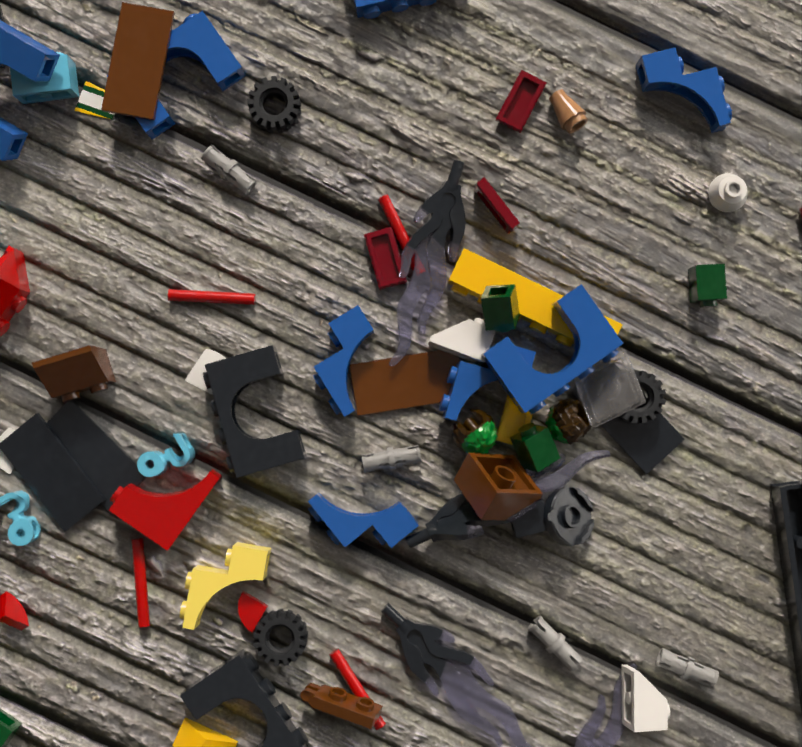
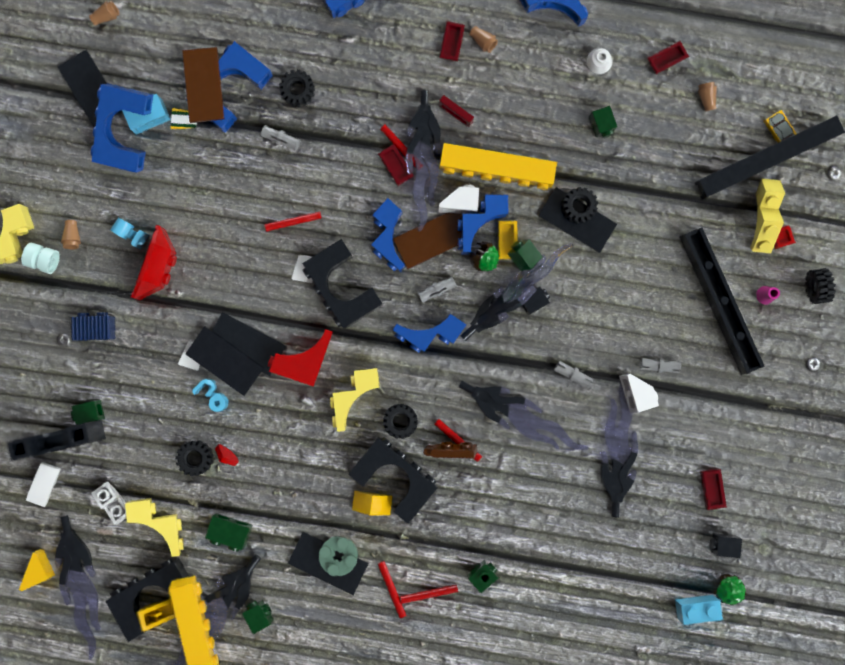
camera: 20 degrees left, 0 degrees up
reddish brown slope [32,345,116,402] -> none
red bar [131,538,150,628] -> none
medium azure leg [137,433,195,477] -> none
red tile [238,591,268,632] -> none
reddish brown slope [454,453,543,521] -> none
dark green brick [481,284,520,333] -> none
blue arch [481,284,623,415] -> none
black tile [544,487,594,546] -> none
dark brown piece [545,398,594,445] -> none
clear tile [574,348,646,427] -> none

